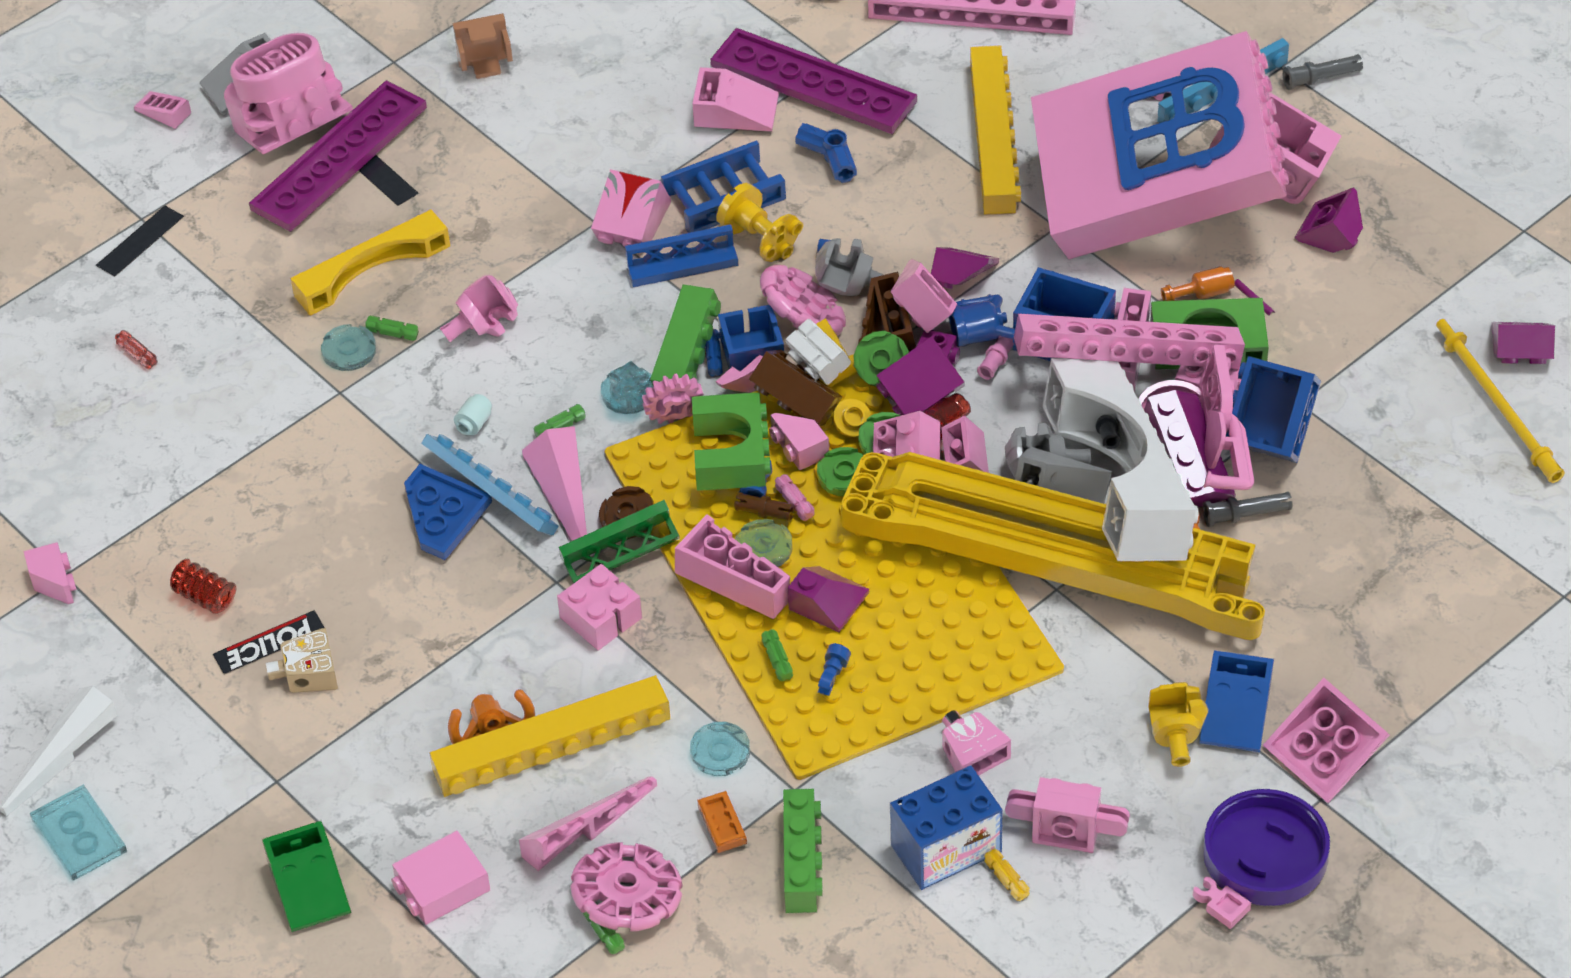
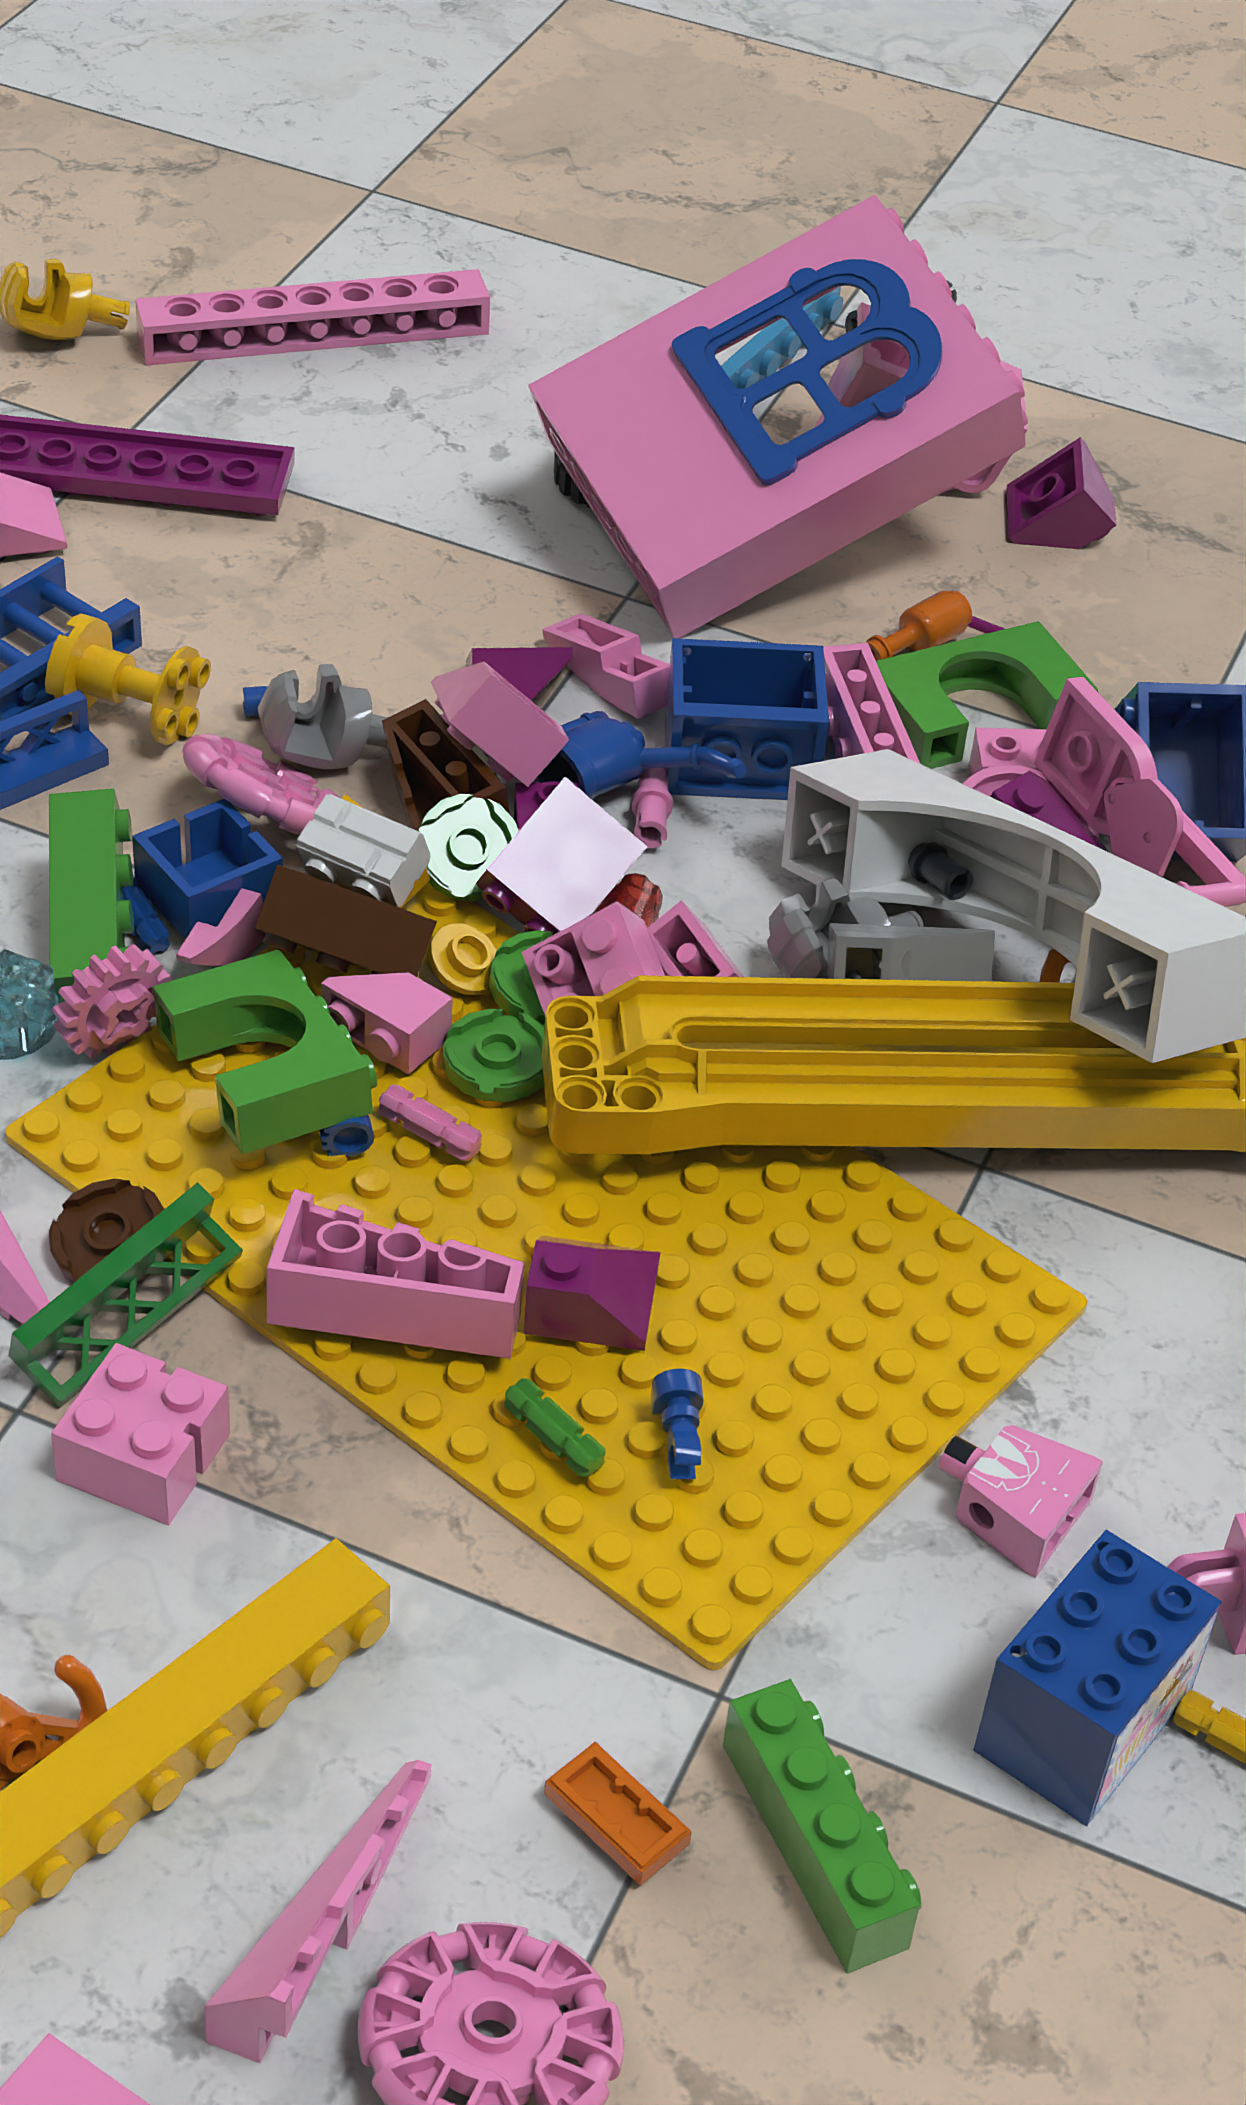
camera: 30 degrees left, 5 degrees down
clear light blue tile [690,722,750,776] -> none
reddish brown pin [734,492,795,522] -> none
clear light blue tile [735,519,793,567] -> none
blue piece [795,123,857,183] -> none
yellow brick [970,45,1021,215] -> none
bright pink brick [1014,314,1245,369] -> none
none -> bright pink slope [542,613,670,719]

